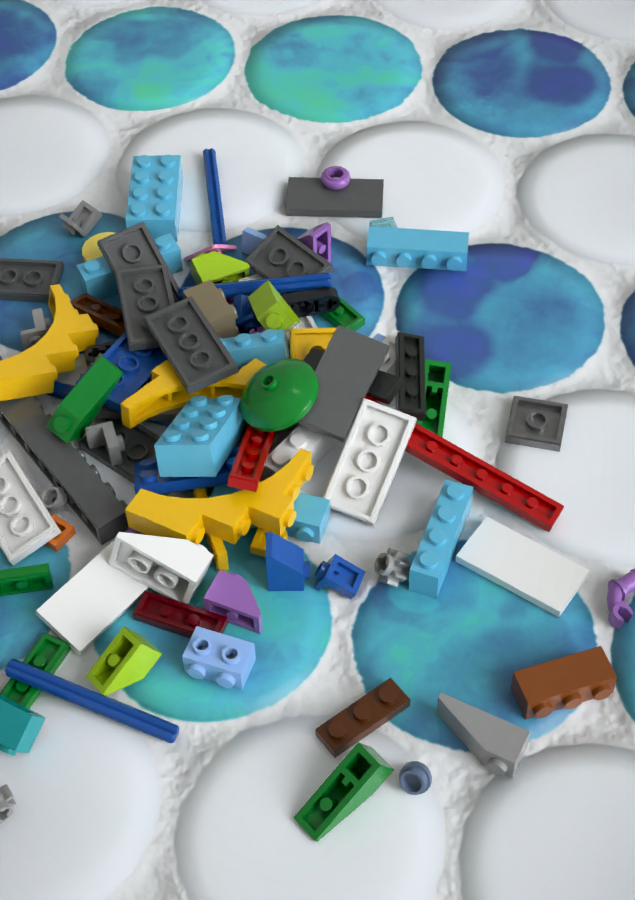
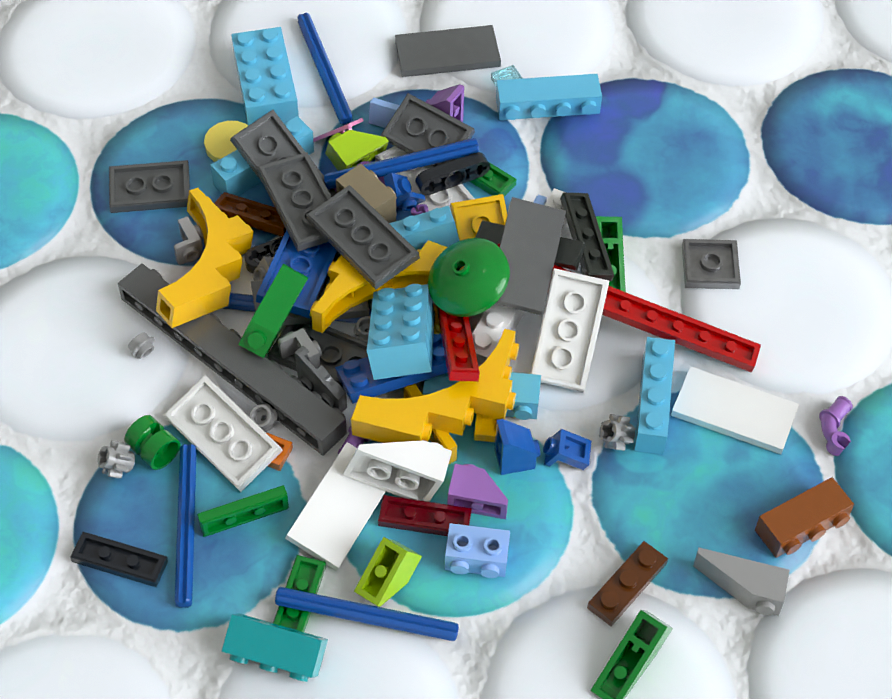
camera: 15 degrees left, 5 degrees up
light grey bracket [59,200,103,238] -> none
lime slope [248,280,301,335] -> none
medium lavender piece [321,166,351,190] -> none
sand blue plate [399,761,432,795] -> none
none -> dark grey wing [295,346,347,412]

